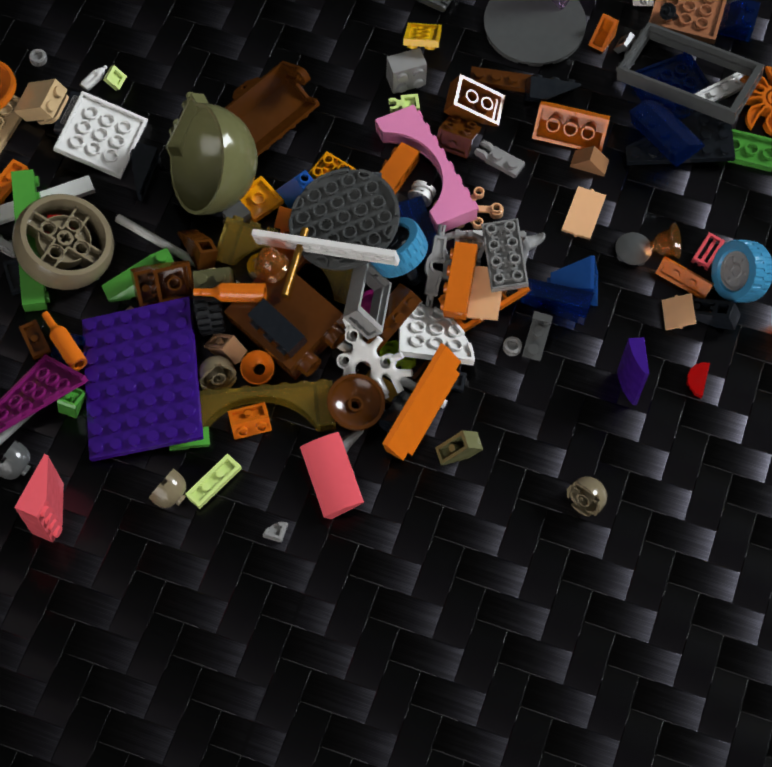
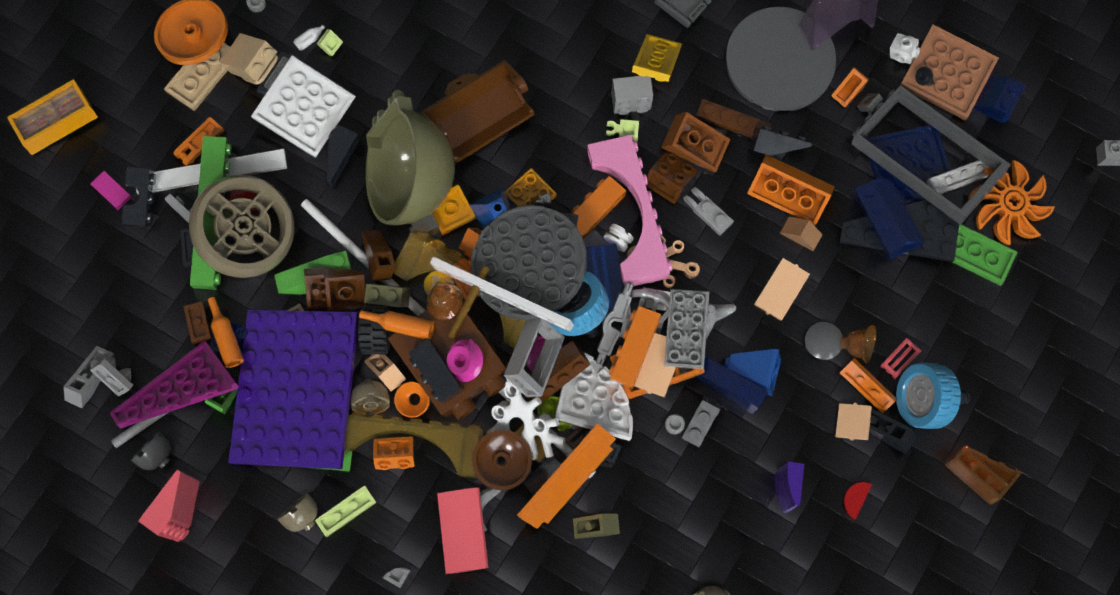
camera: 10 degrees right, 10 degrees up
none -> dark pink piece [447,339,483,382]

